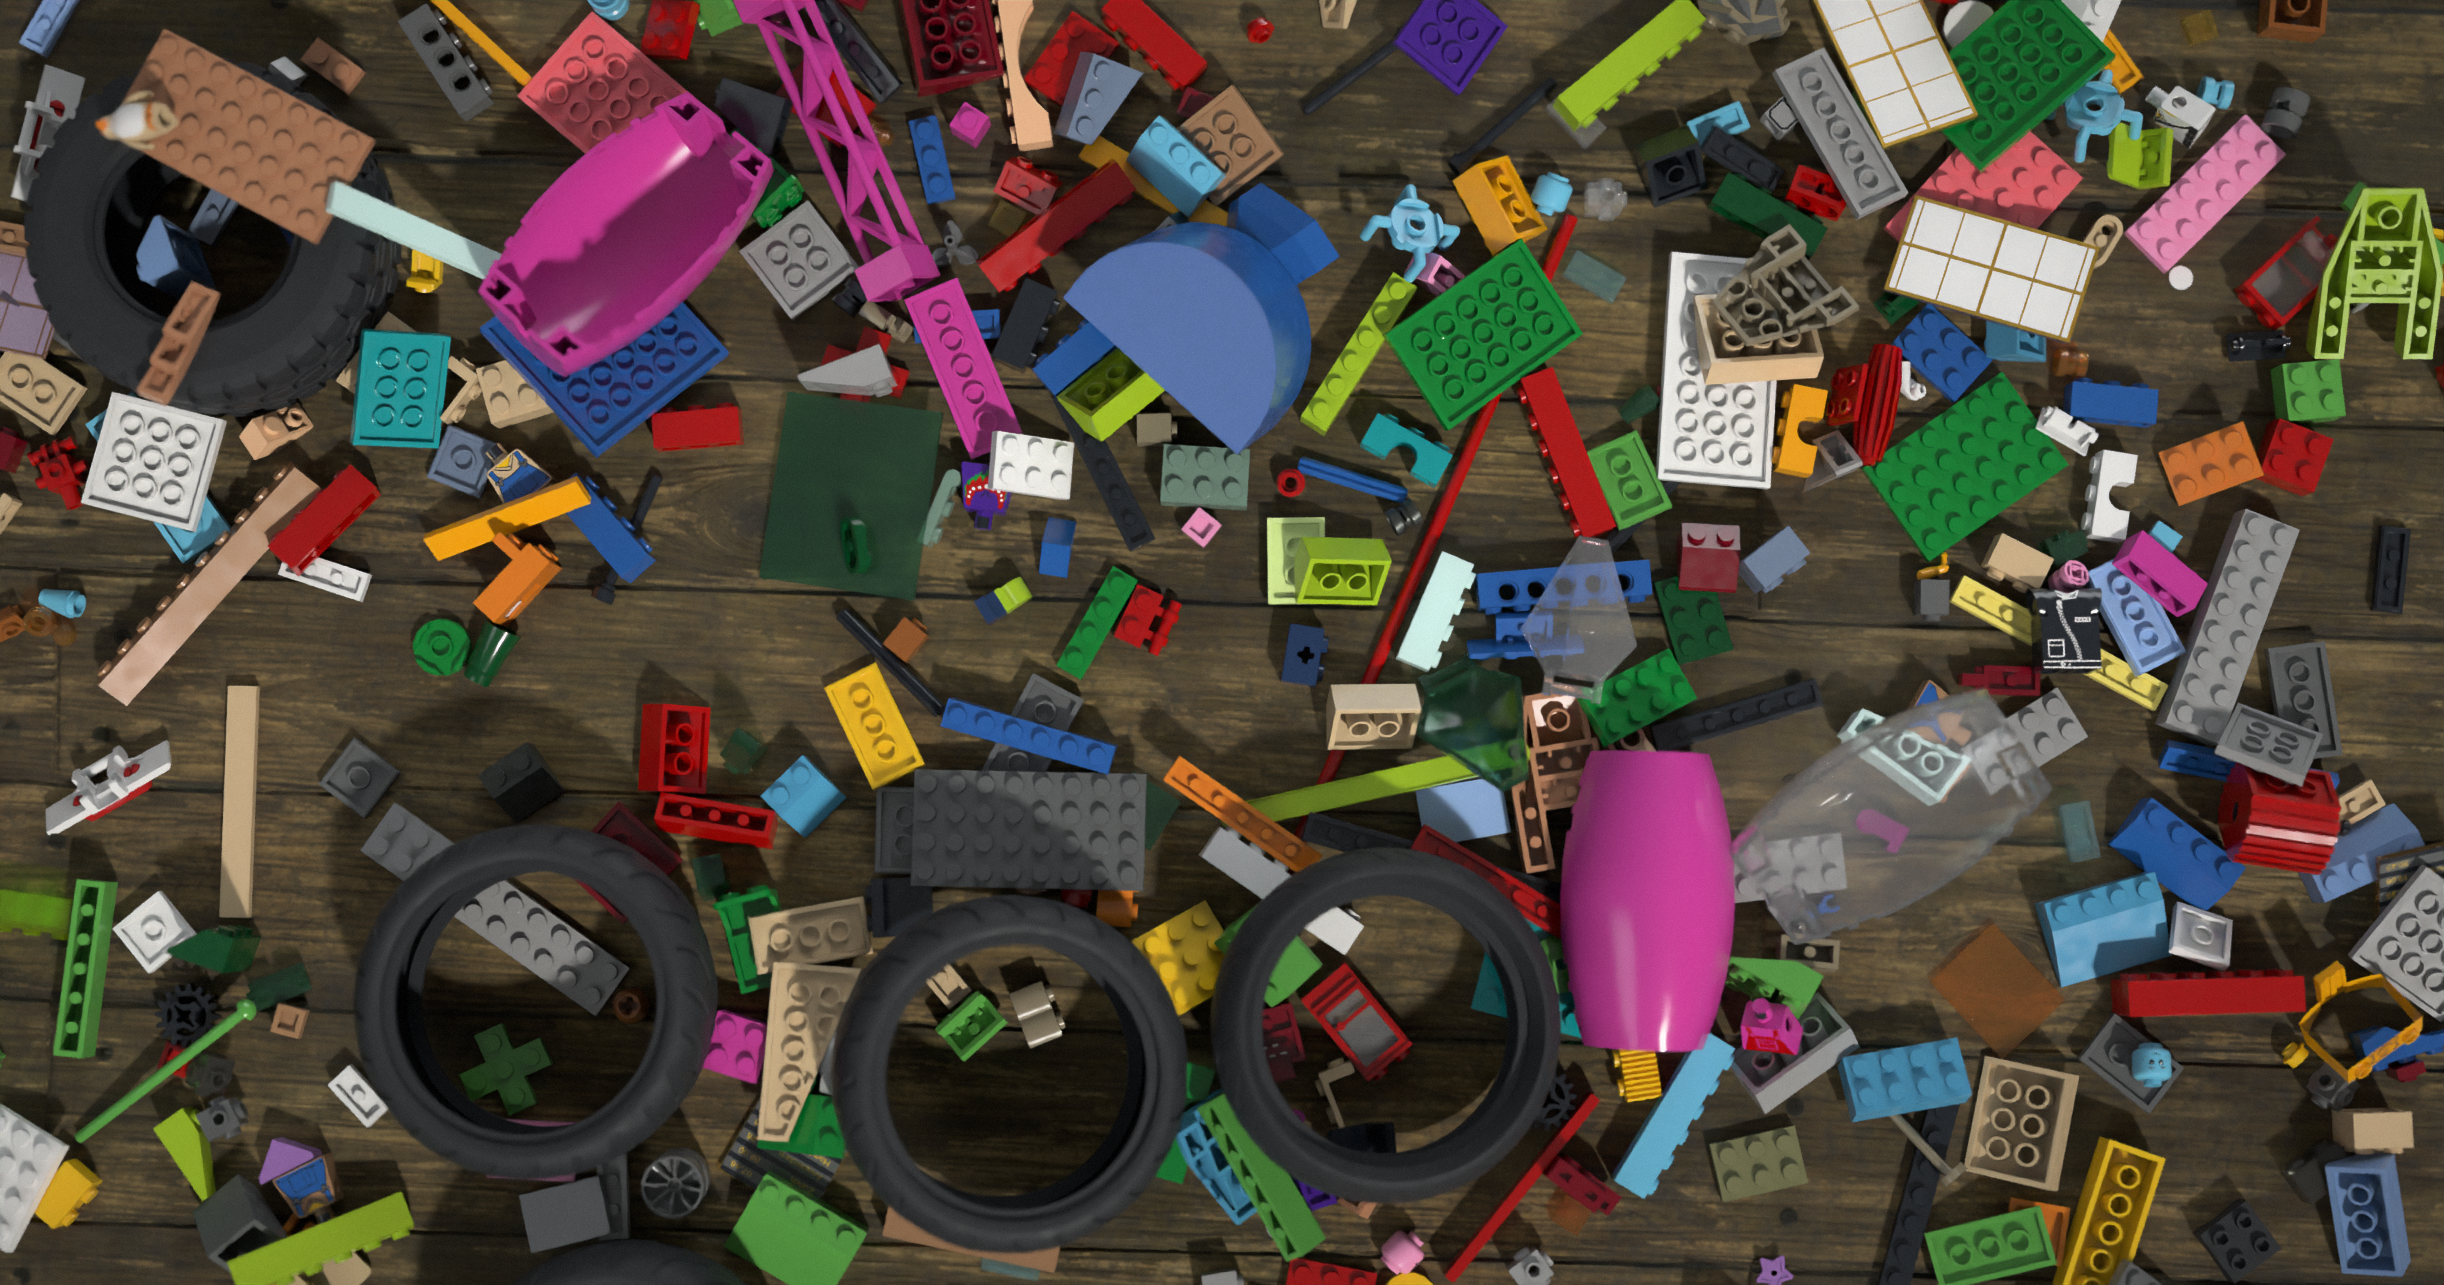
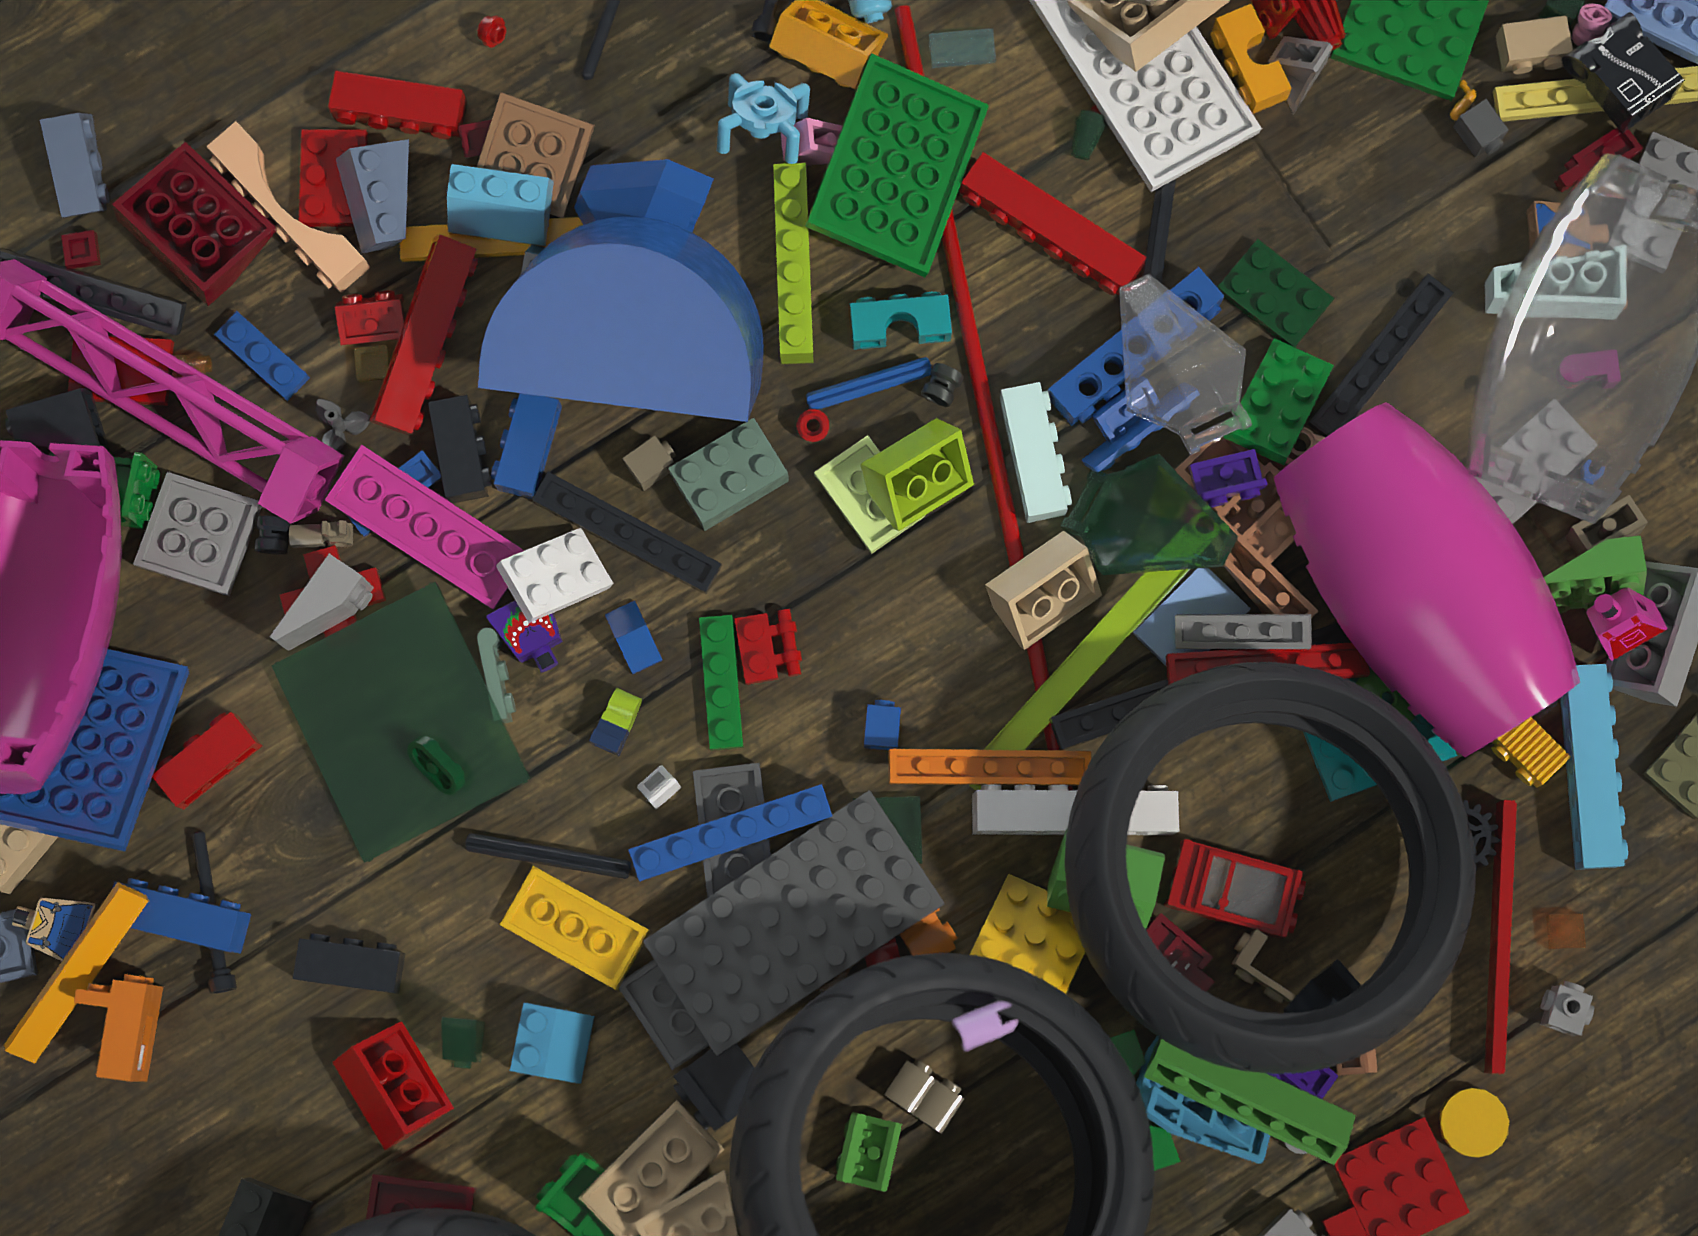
camera: 30 degrees left, 5 degrees down
green tile [413,619,472,676] -> none
dark green plant [463,619,522,687] -> none
red brick [654,792,779,849] -> none
clear green brick [692,852,732,901] -> none
dark orange brick [882,617,929,664] -> none
tan plate [927,964,972,1010] -> none
dark pink brick [949,102,991,148] -> none
lime slope [1057,348,1165,442] -> none
bright pink plate [1181,507,1222,548] -> none
dark blue brick [1281,623,1329,688] -> none
bright pink head [1381,1230,1424,1274] -> none
dark red piece [1542,1154,1622,1216] -> none
bright green tile [1587,430,1672,531] -> none
dark red slope [1676,523,1741,593] -> none
sand blue brick [1738,526,1810,594] -> none
none -> black brick [293,933,405,994]
none -> white slope [637,765,682,809]
none -> blue brick [864,700,901,751]
none -> lavender piece [952,1001,1018,1051]
none -> light grey plate [1175,614,1312,649]
none -> dark purple bracket [1188,449,1268,508]

